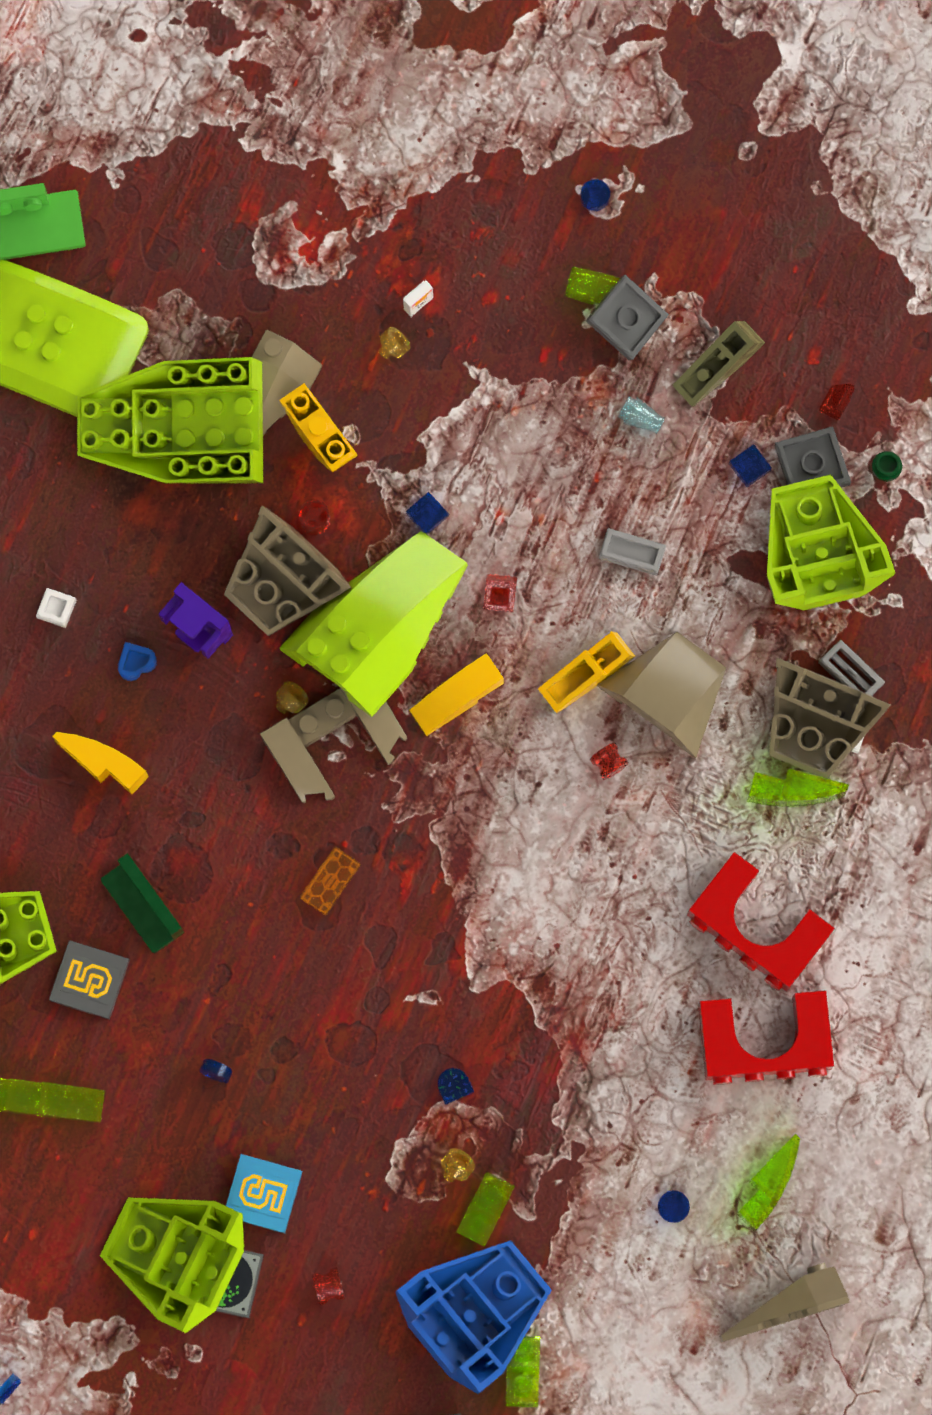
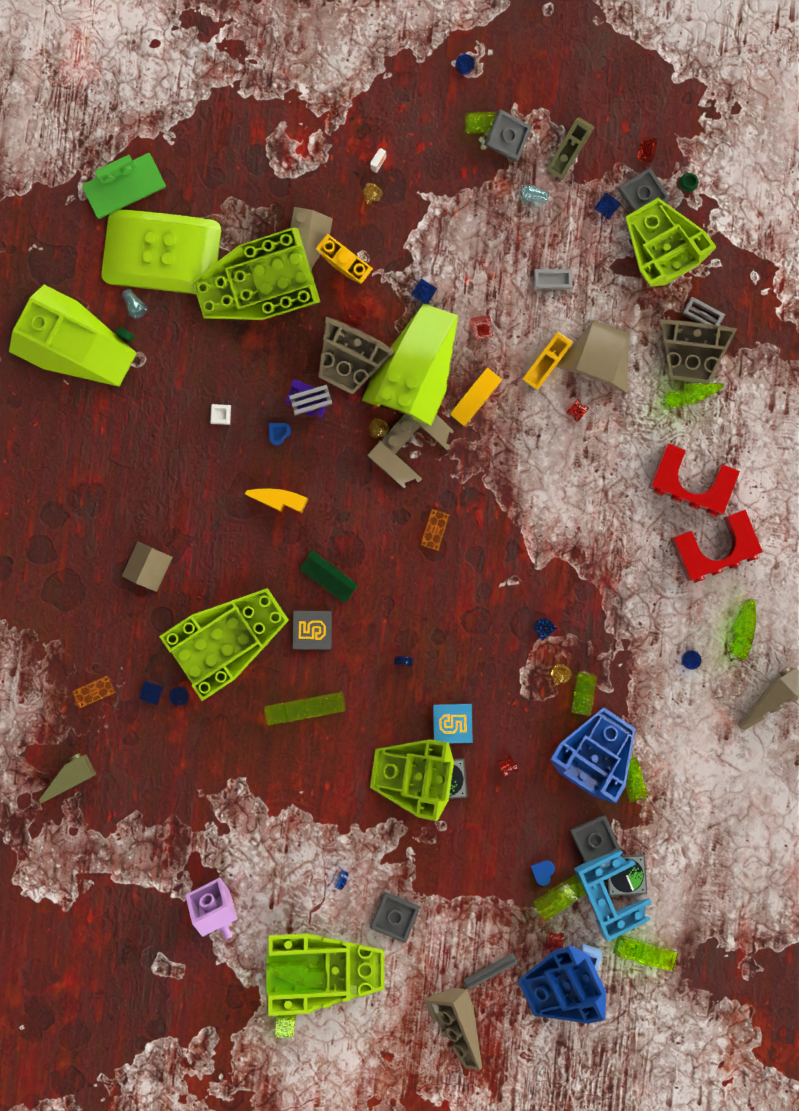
camera: 20 degrees left, 10 degrees up
none -> light grey tile [289,385,332,415]

